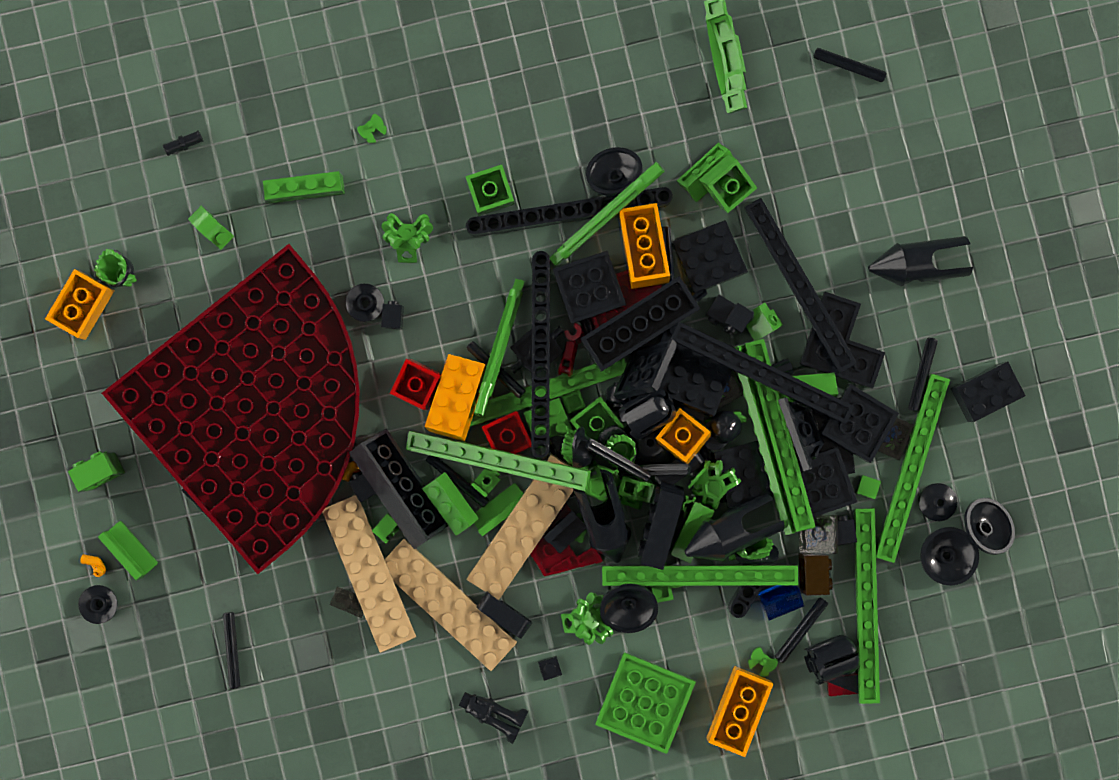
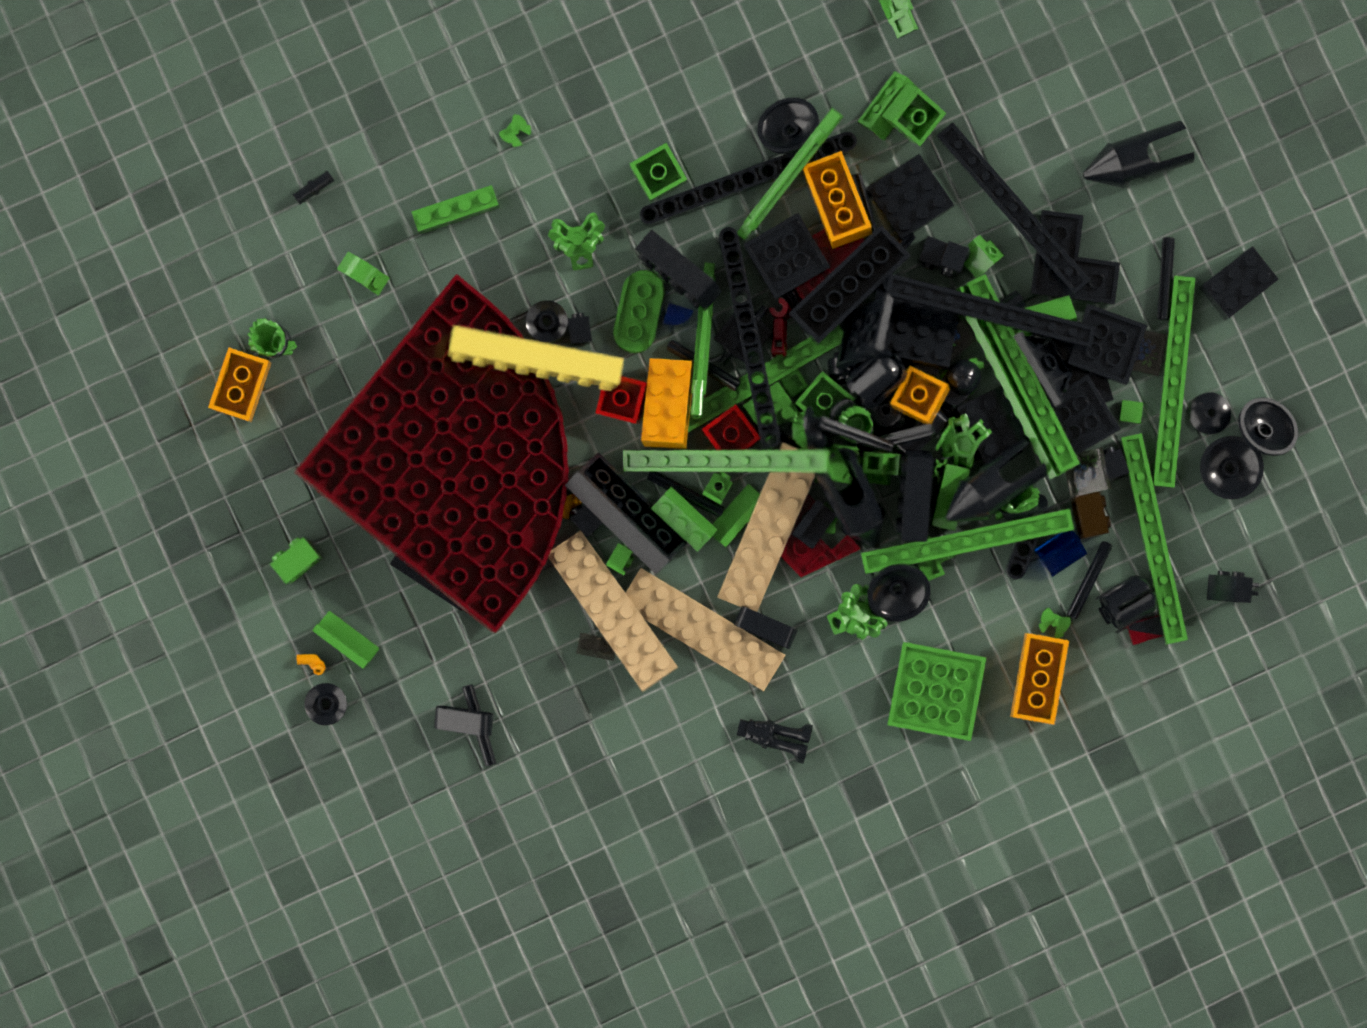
camera: 15 degrees left, 0 degrees up
black plate [538,655,562,681] -> none
none -> beam [434,706,494,736]
none -> light yellow brick [448,326,623,391]
none -> bright green tile [613,270,665,354]
none -> black brick [635,229,722,311]
none -> clear blue brick [663,303,694,329]
none -> black brick [1207,571,1260,603]

